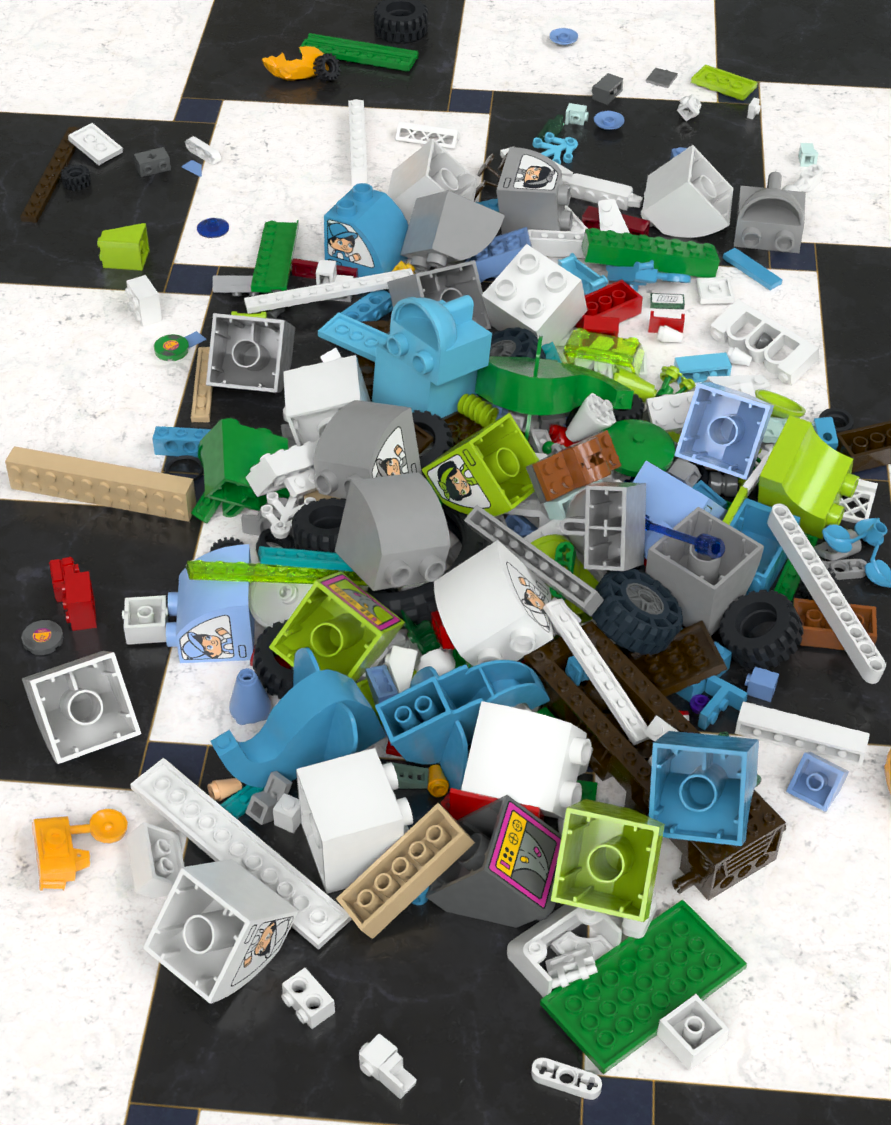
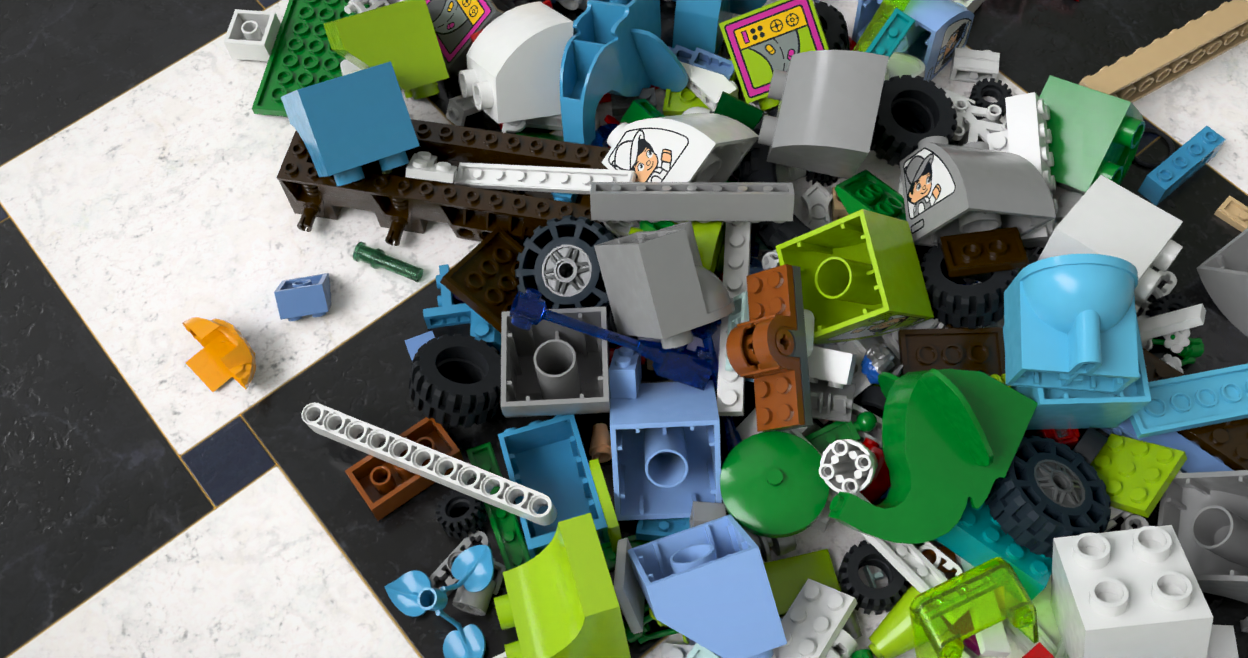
camera: 140 degrees right, 15 degrees up
white brick [735,702,870,766] -> none

